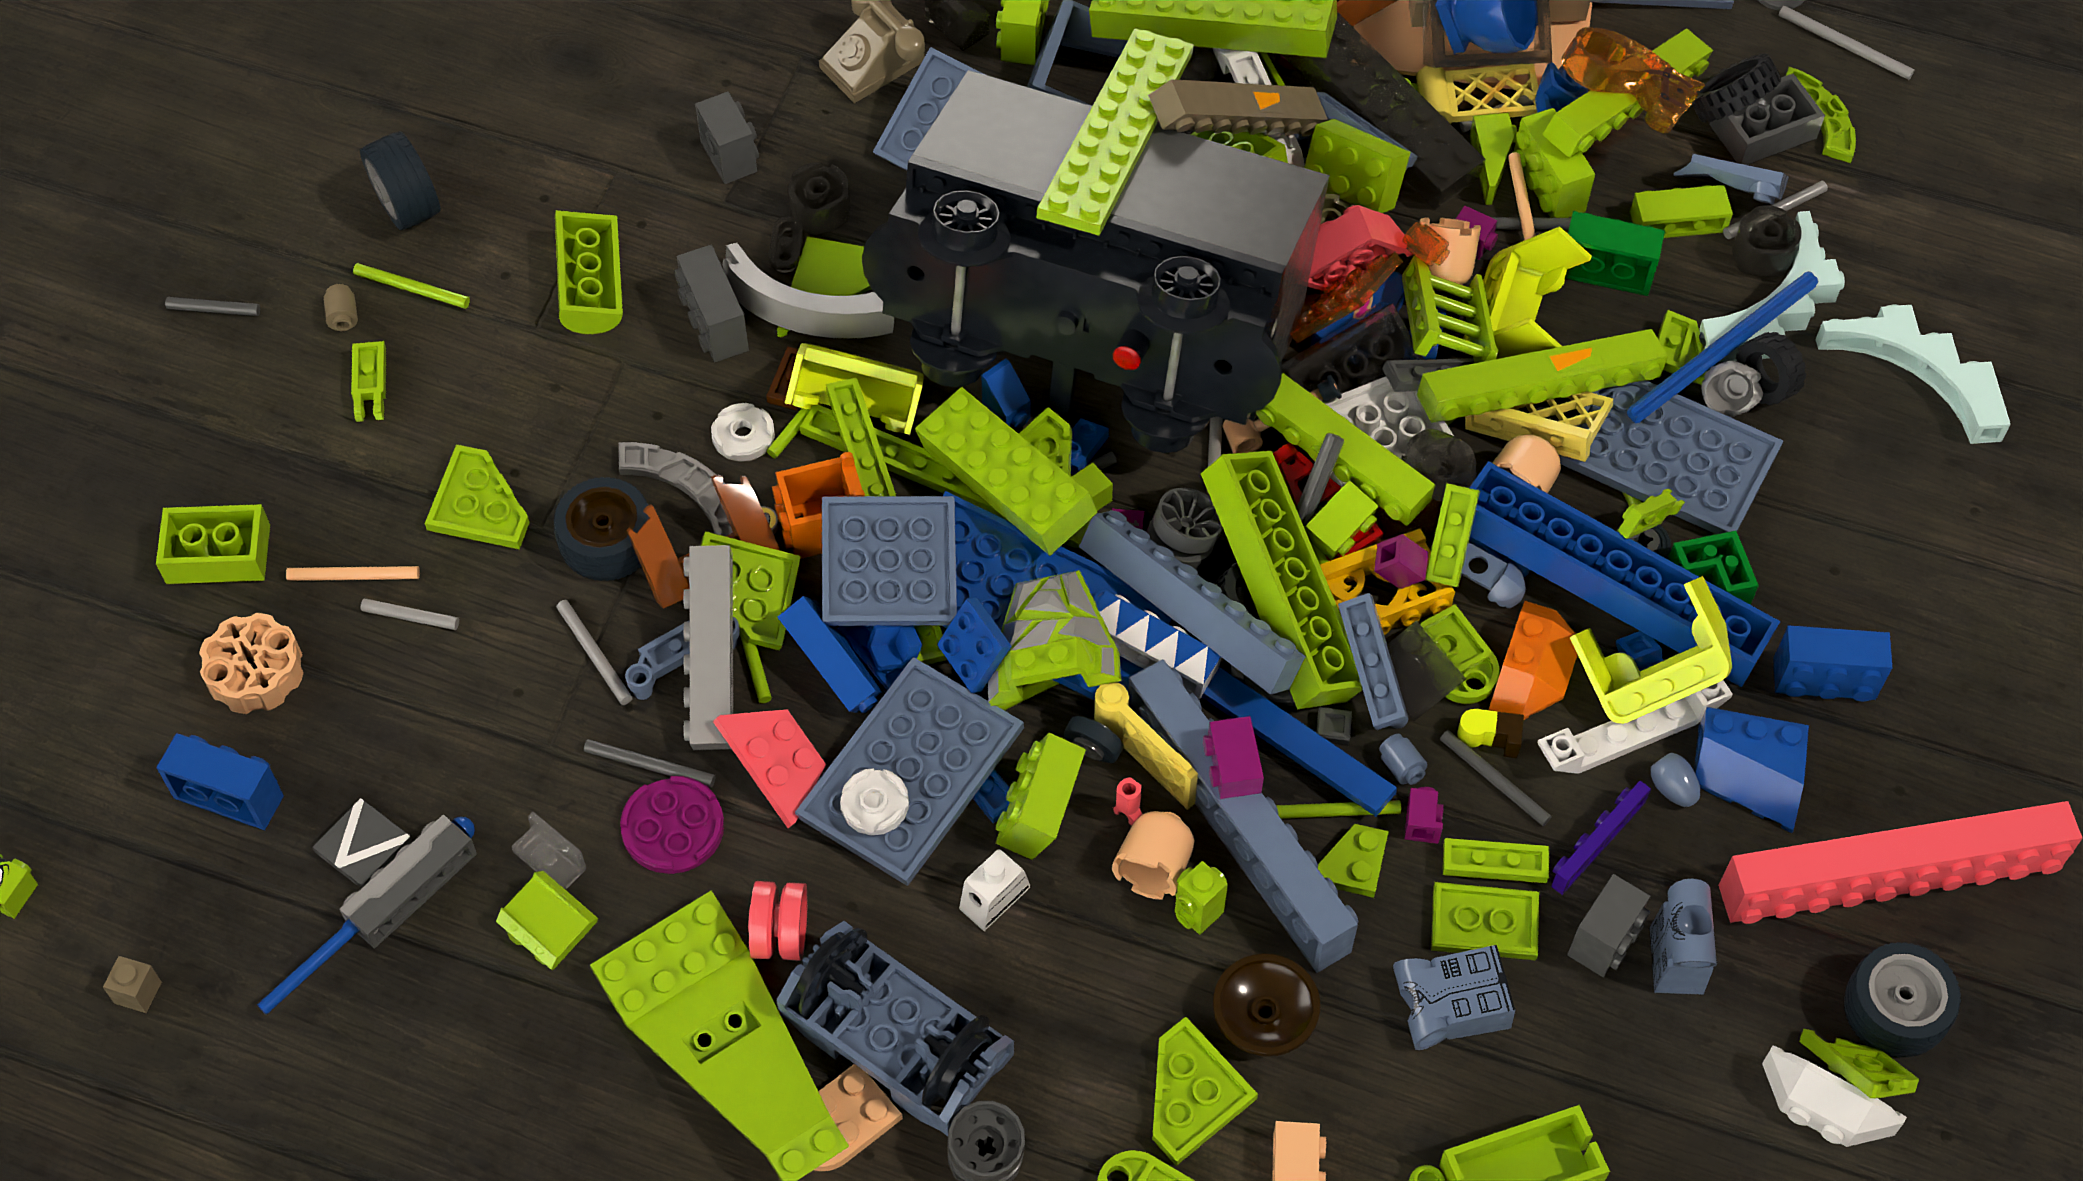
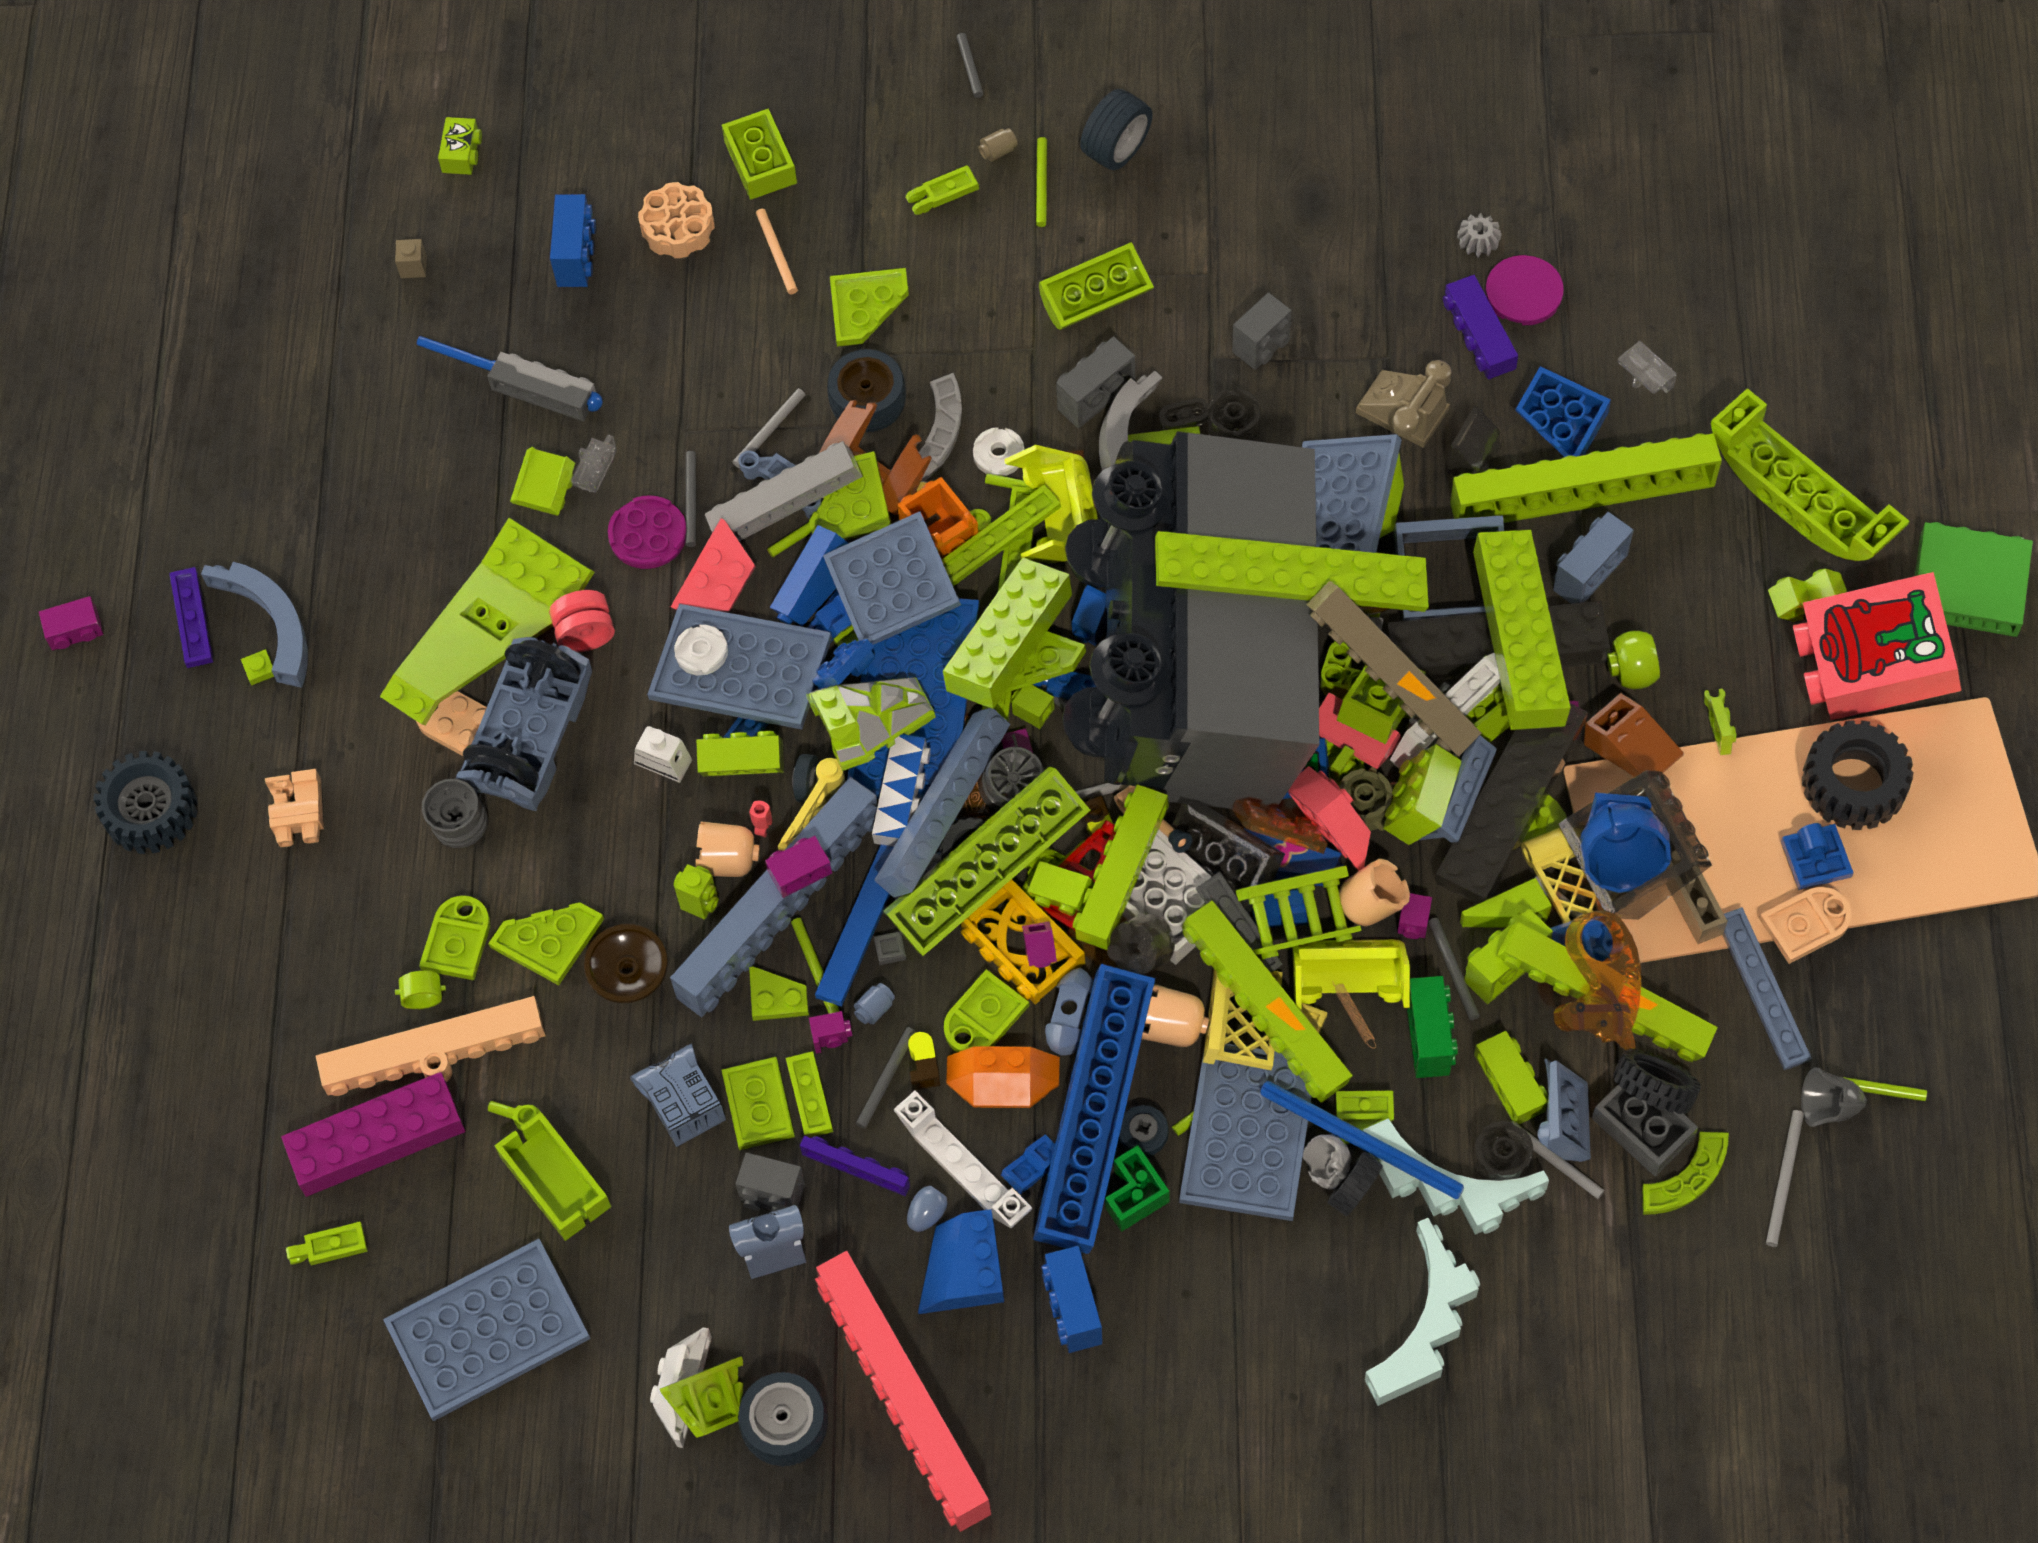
camera: 75 degrees right, 5 degrees up
dark grey tile [312,798,412,889] -> none
light grey bar [361,598,459,630] -> none
dark grey axle [1296,433,1344,526] -> none
sand blue piece [1338,593,1409,730] -> none
clear smoke slope [1387,620,1466,721] -> none
clear orange brick [1402,222,1450,267] -> none
lime tile [1425,484,1480,587] -> none
light nougat bar [1508,152,1536,241] -> none
neon yellow windscreen [1570,576,1732,724] -> none
lime plate [1618,489,1685,539] -> none
none -> light nougat piece [1333,983,1376,1048]

